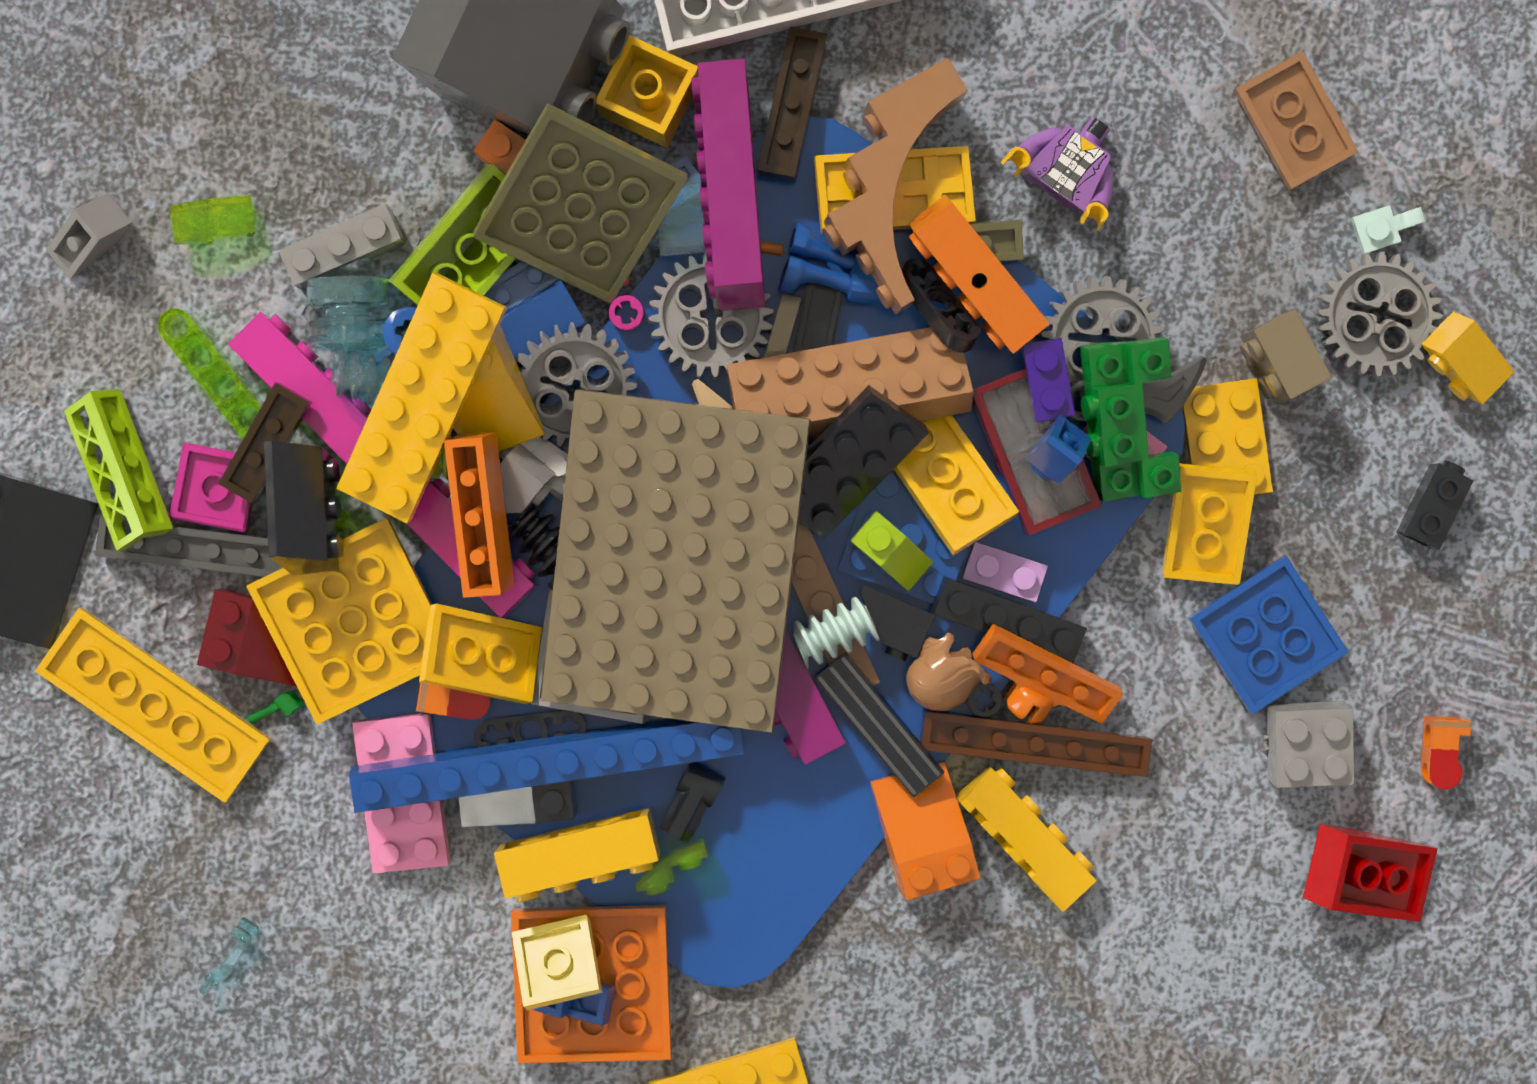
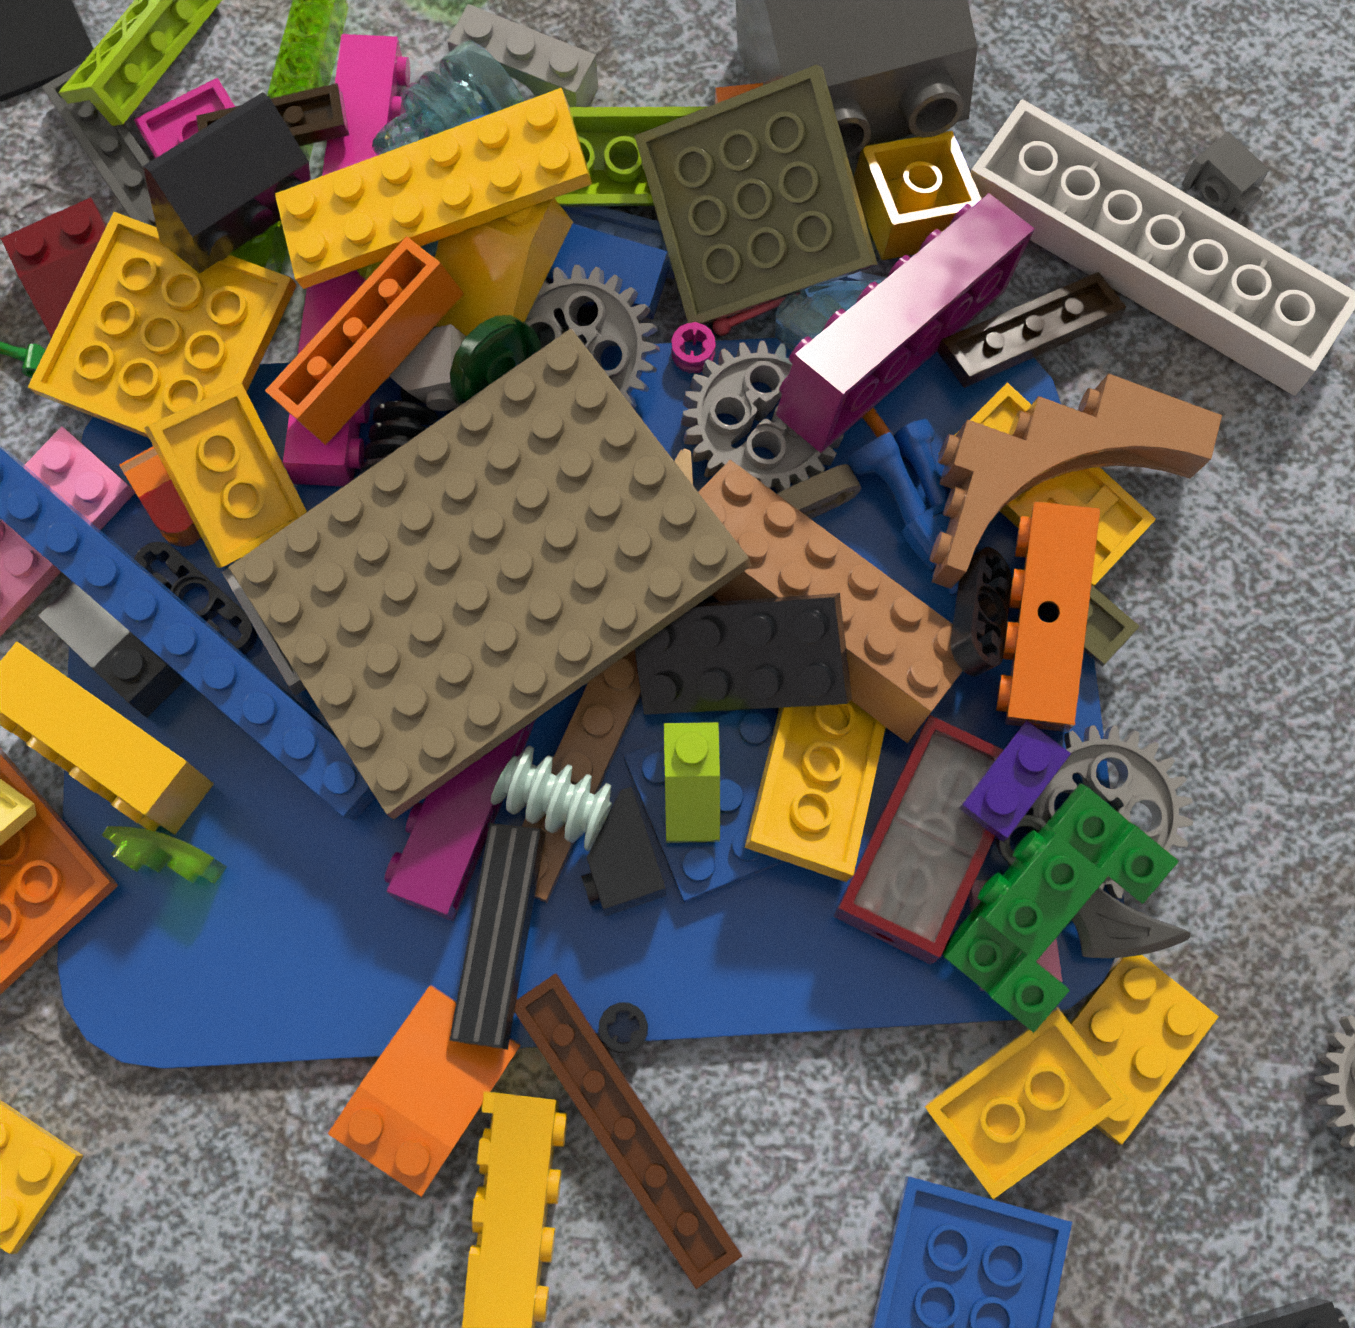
camera: 45 degrees right, 15 degrees down
black piece [659,762,726,843] -> none
black tile [793,283,844,352] -> none
medium nougat hair [906,632,992,711] -> none
black plate [930,576,1087,664] -> none
lavender plate [962,542,1048,602] -> none
orange plate [972,624,1123,724] -> none
torso [1001,117,1114,231] -> none
blue slope [1027,414,1091,484] -> none
dark tan brick [1240,308,1332,403] -> none
none -> dark green tile [450,315,541,404]

